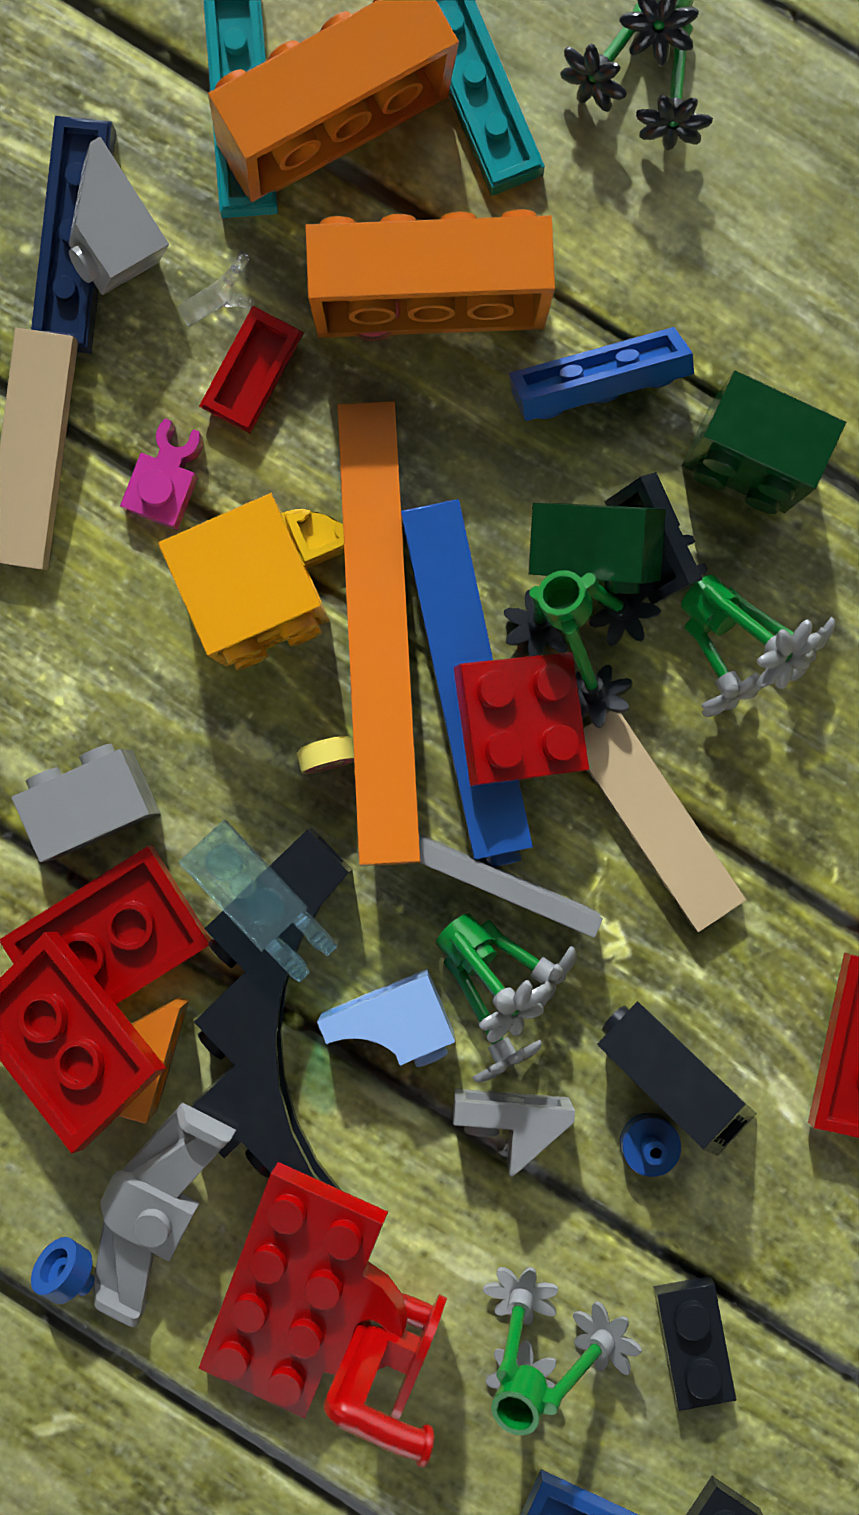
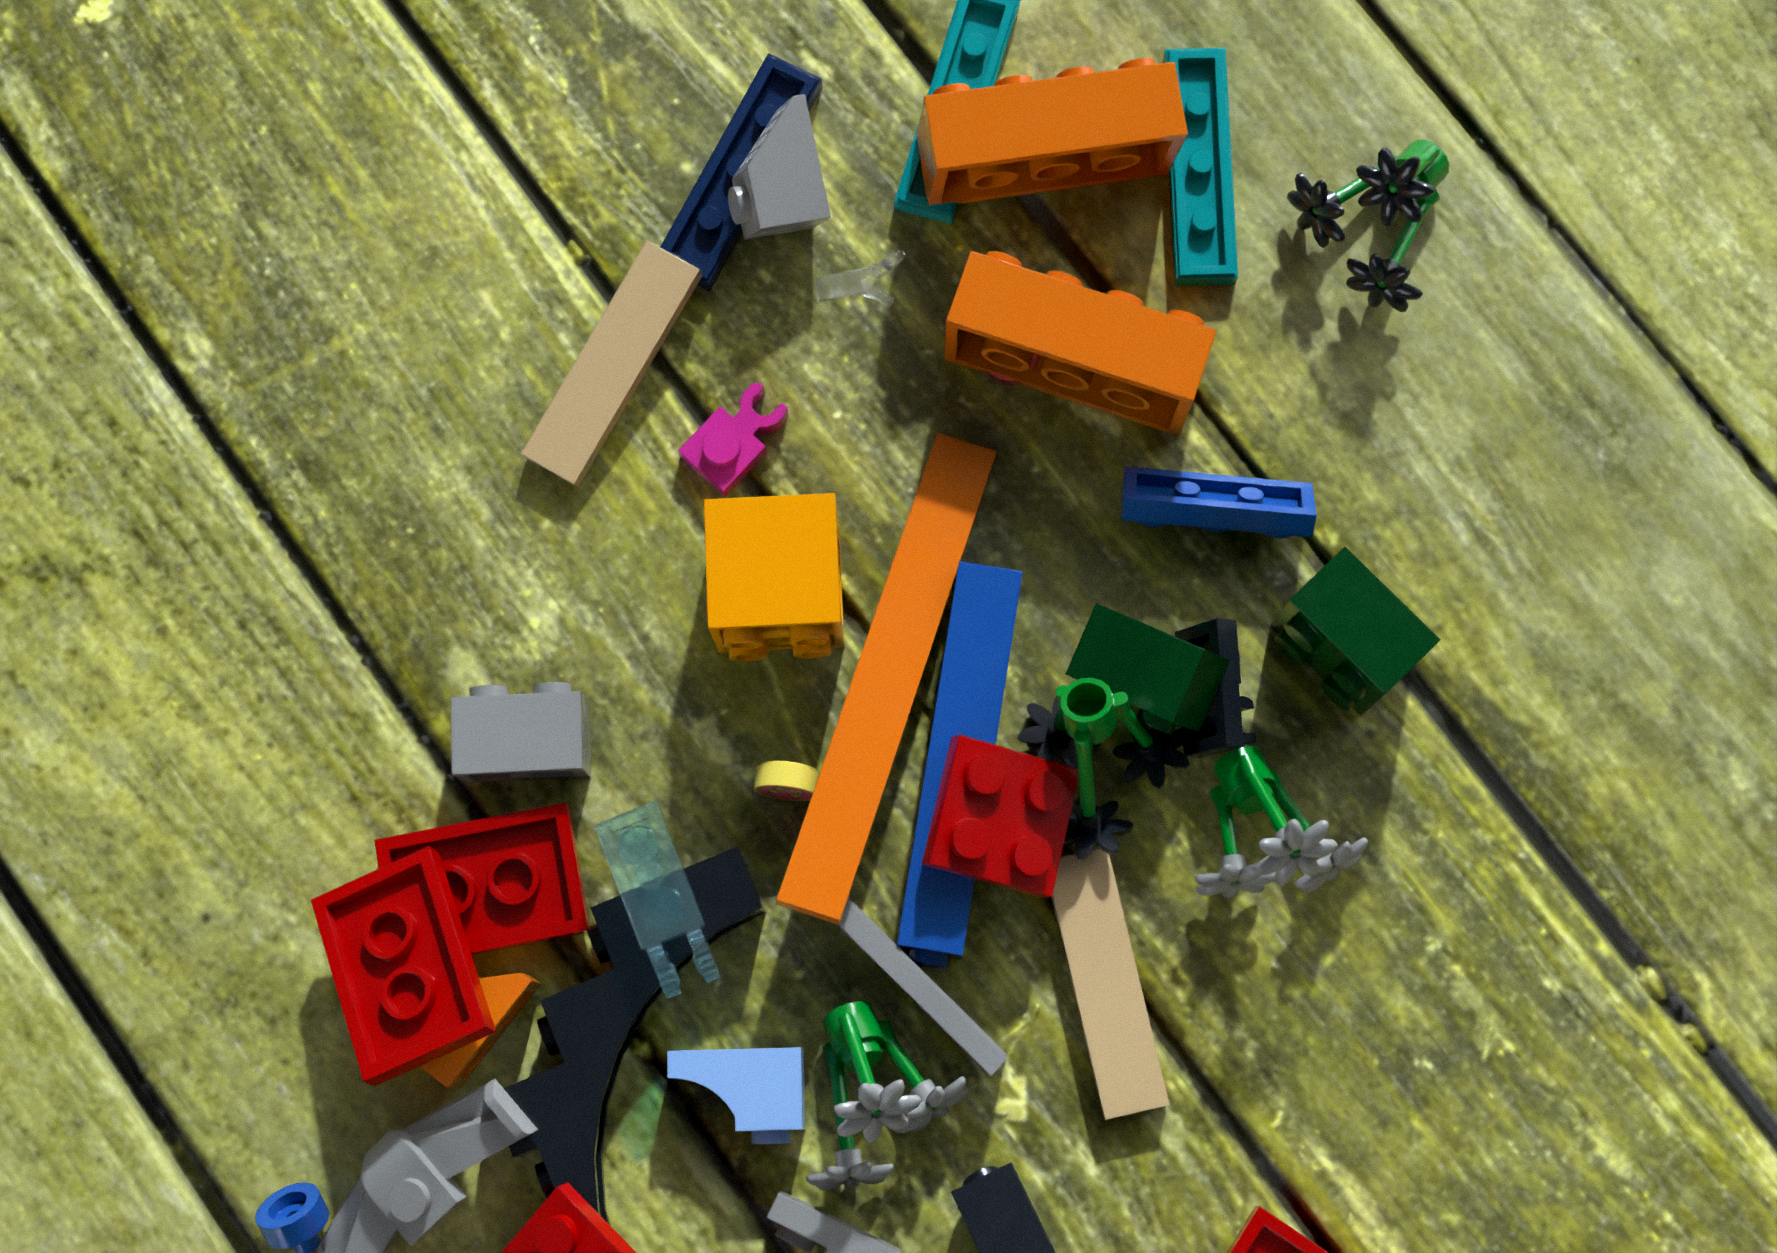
camera: 20 degrees right, 10 degrees down
red tile [199,306,304,434] -> none
yellow tile [282,509,344,568] -> none

